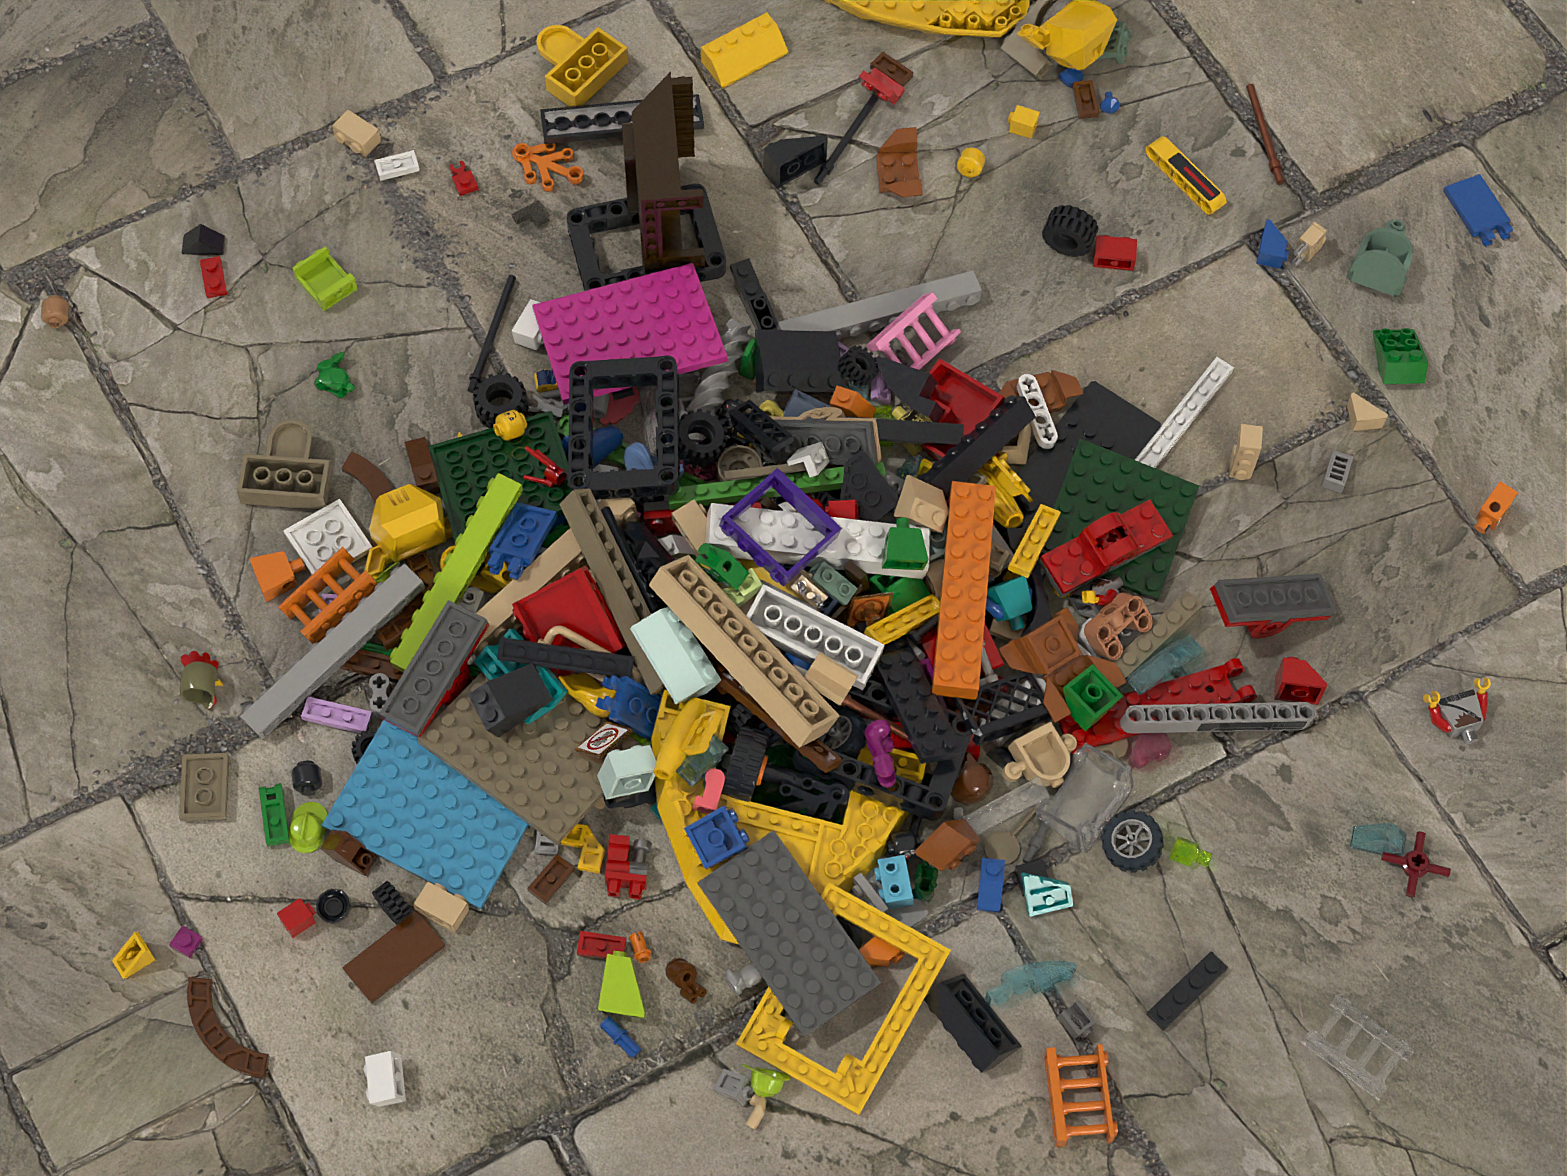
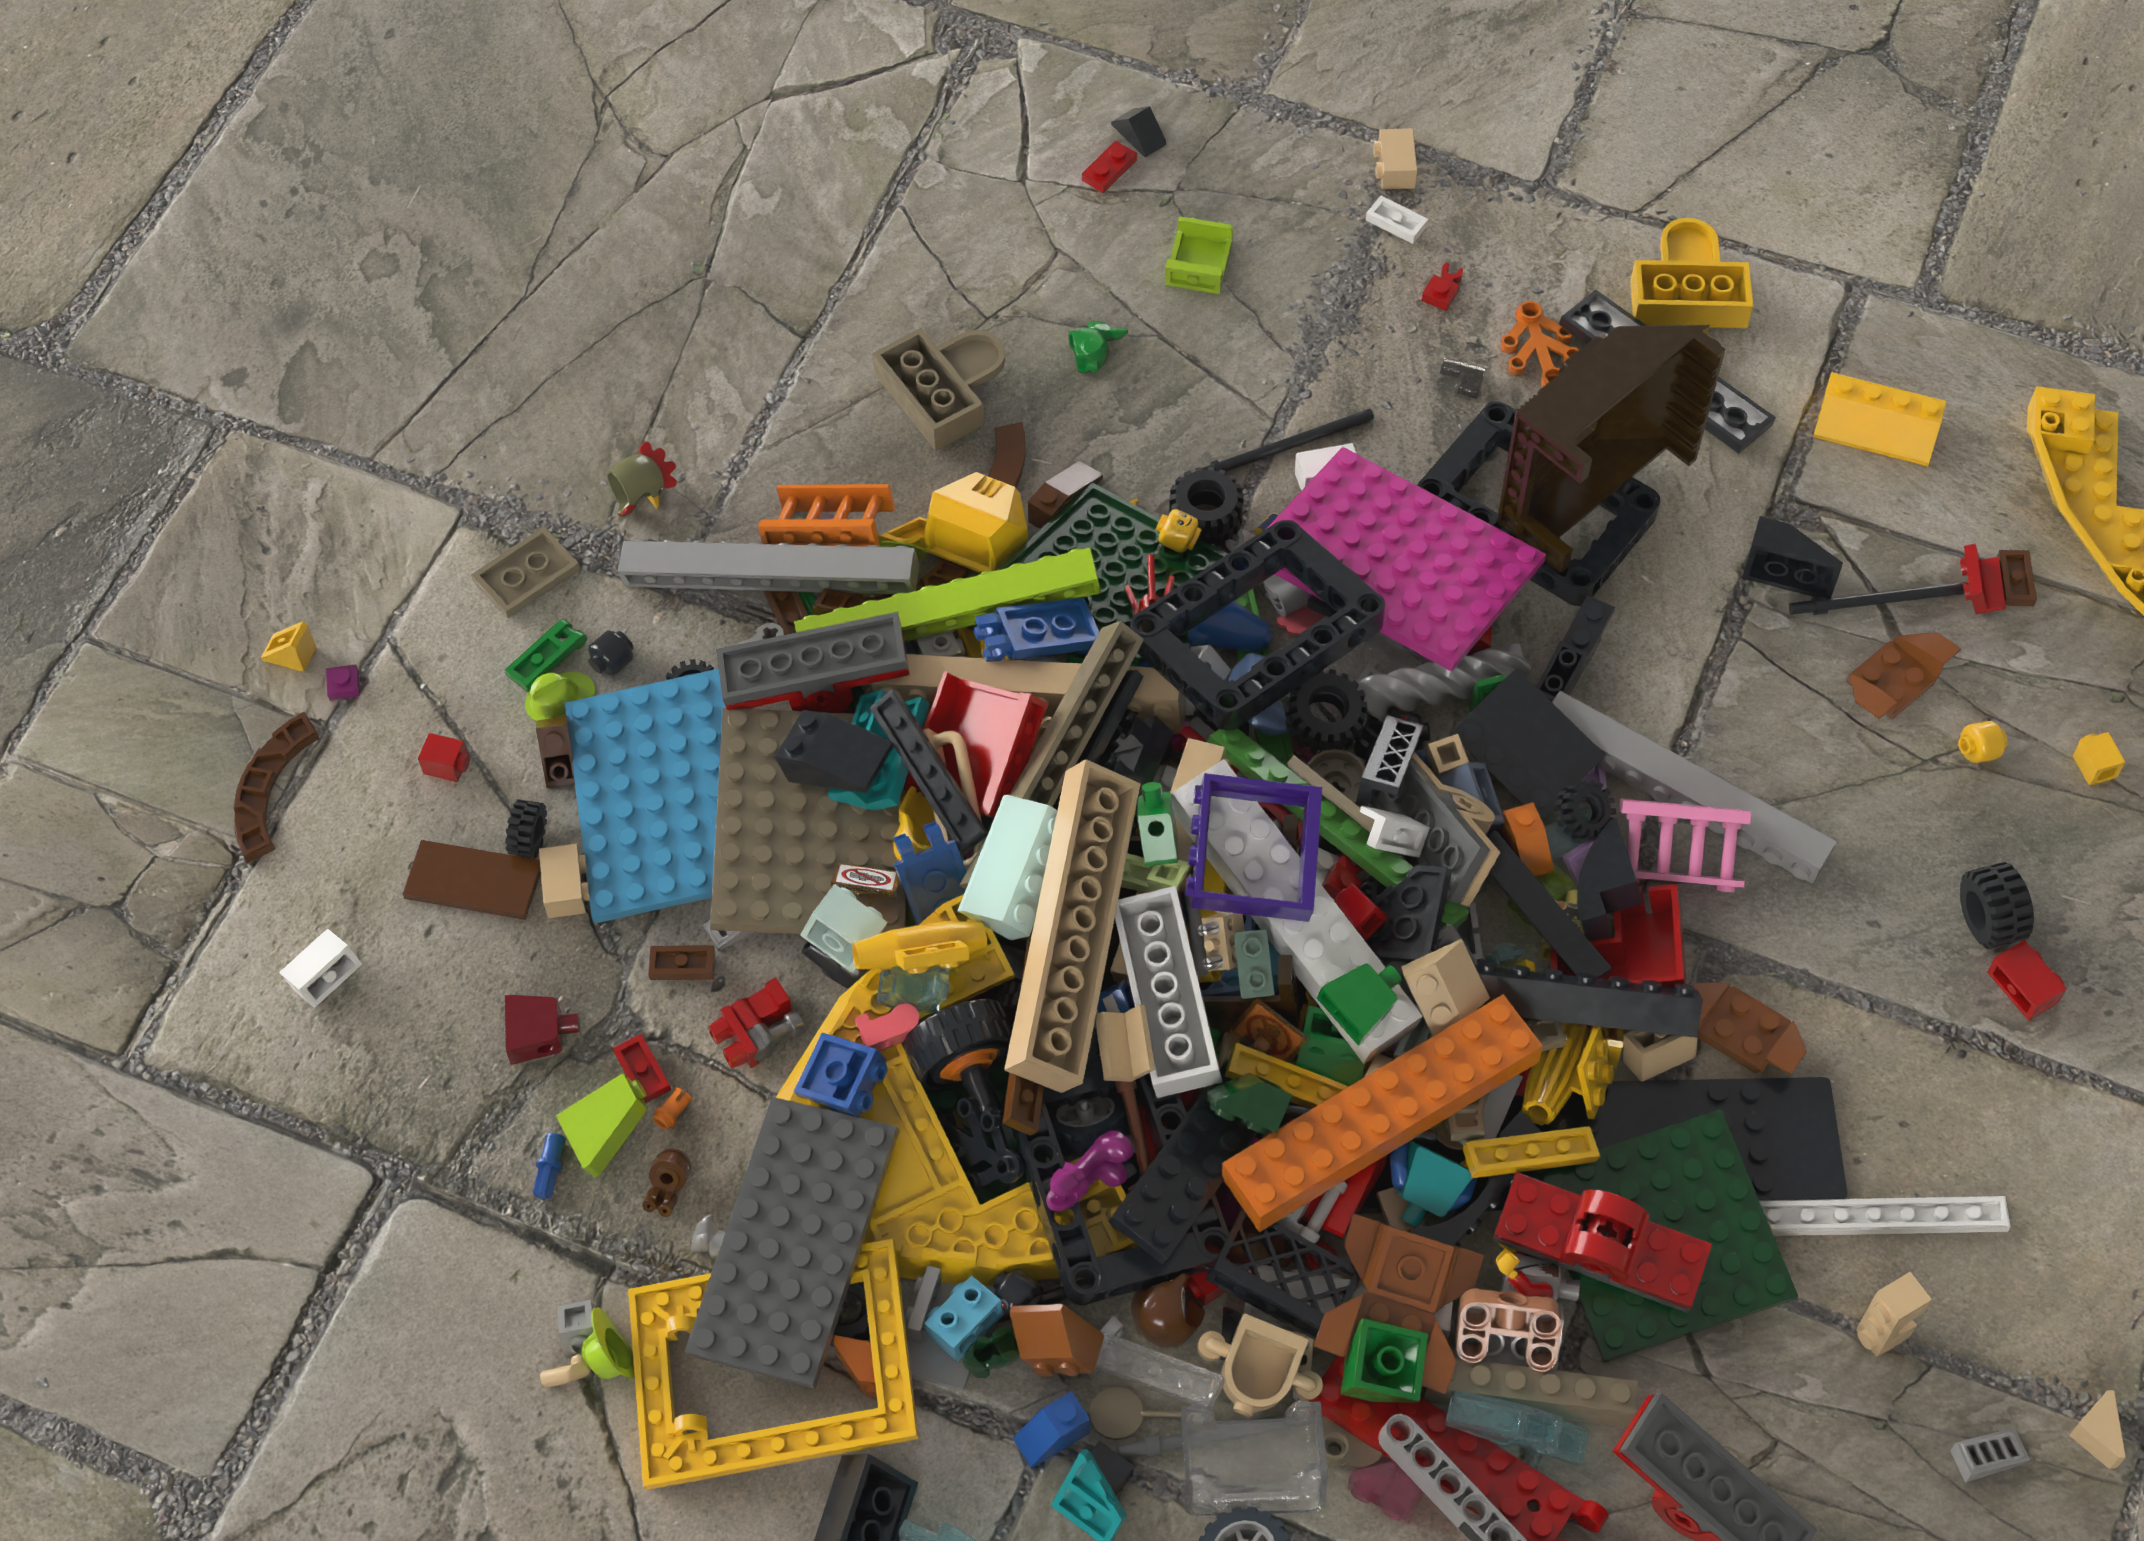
camera: 55 degrees right, 5 degrees down
medium nougat head [41,295,69,328] -> none
orange torso [249,551,306,602] -> none
white plate [283,499,373,575] -> none
lavender plate [301,697,373,734] -> none
black hair [316,889,351,924] -> none
yellow tile [560,823,605,874] -> none
white beam [1017,374,1058,449] -> none
none -> dark red torso [505,995,580,1065]
none -> dark green slope [1203,1073,1292,1134]
none -> tan brick [1425,734,1469,780]

